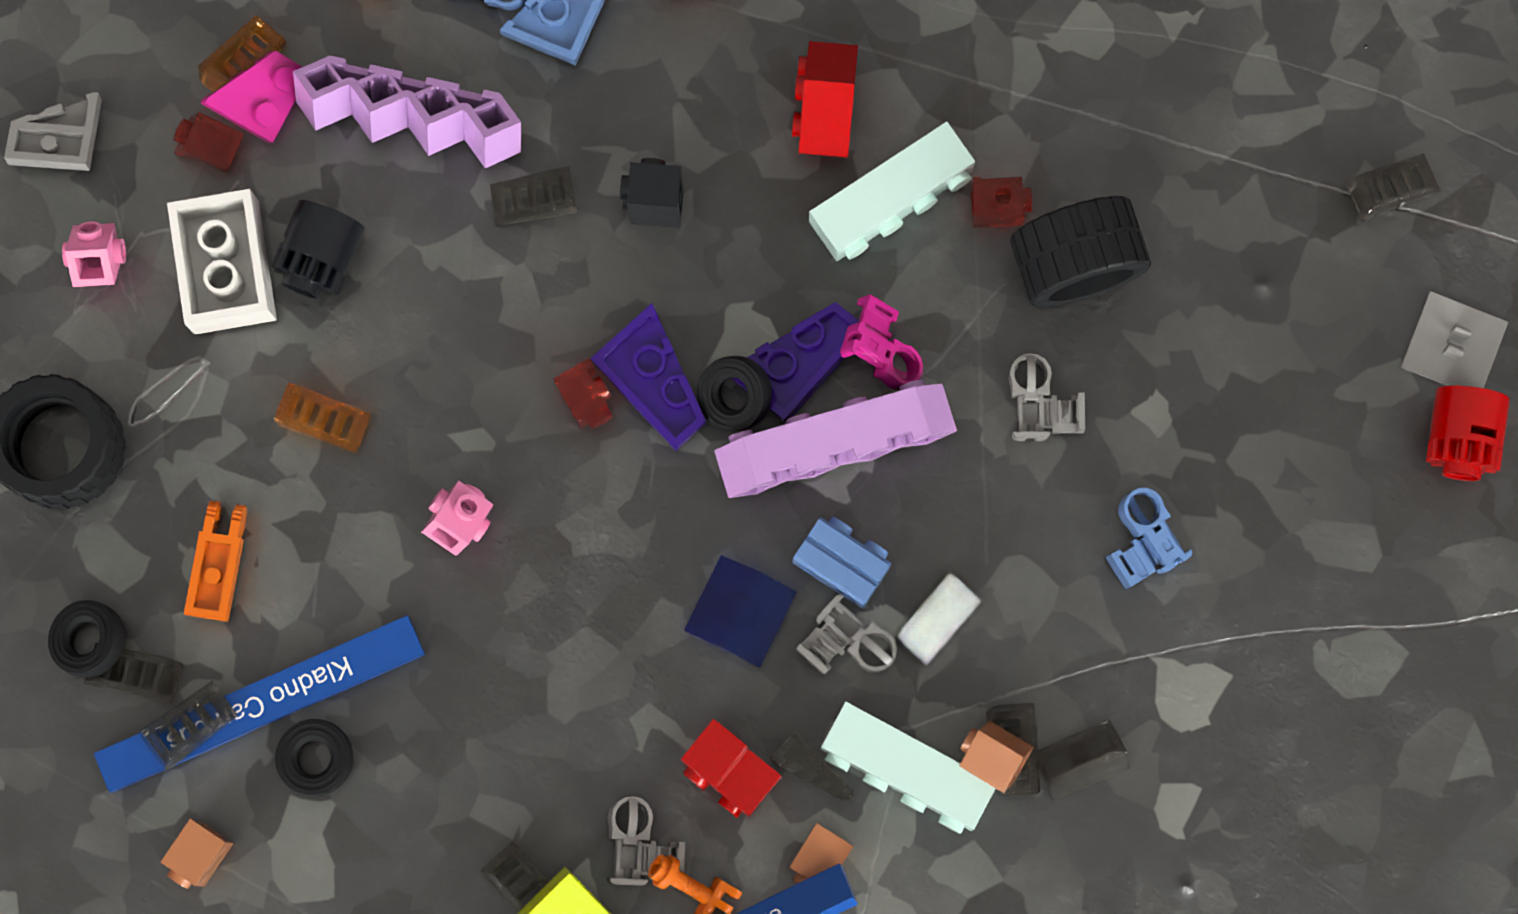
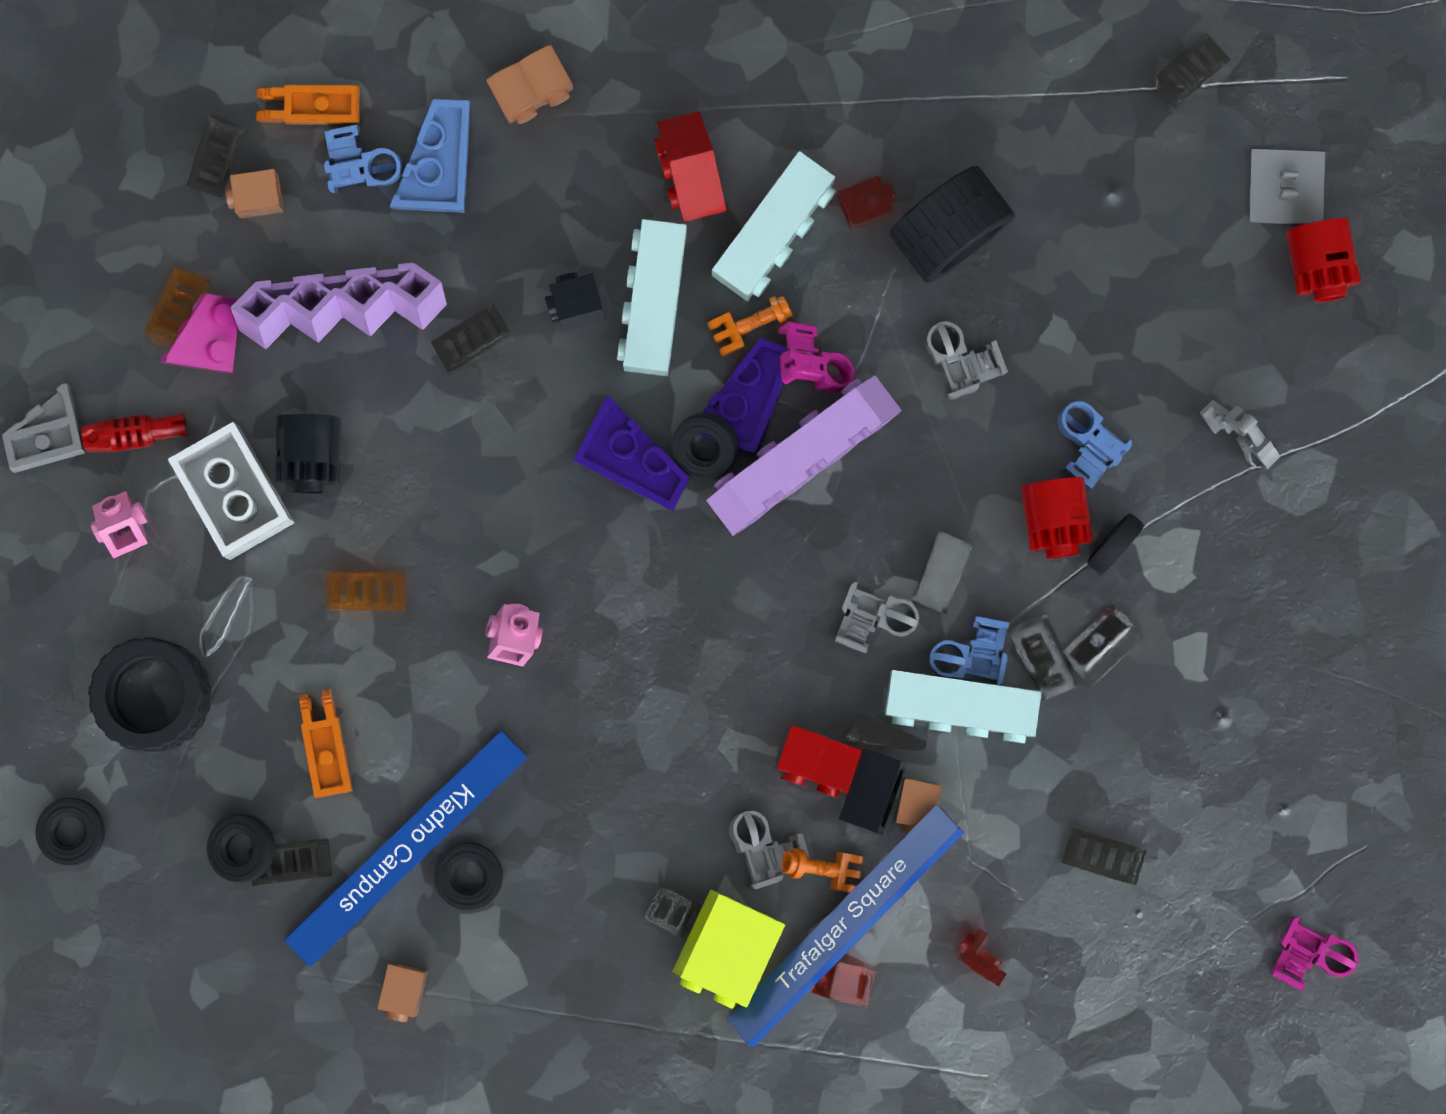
camera: 25 degrees left, 5 degrees up
clear smoke slope [141,681,237,771] -> none
clear red bracket [173,112,244,172] -> none
clear red brick [553,358,613,429] -> none
clear blue slope [684,555,797,668] -> none
medium blue brick [792,517,892,609] -> none
nougat brick [959,721,1034,793] -> none
none -> red hinge [81,413,188,452]
none -> light aqua brick [617,219,687,376]
none -> orange hinge [707,296,793,357]
none -> black hinge [839,748,907,835]
none -> medium blue piece [929,616,1009,686]
none -> red gear [1020,477,1093,559]
none -> black tyre [1087,513,1144,575]
none -> light grey piece [1200,400,1280,471]

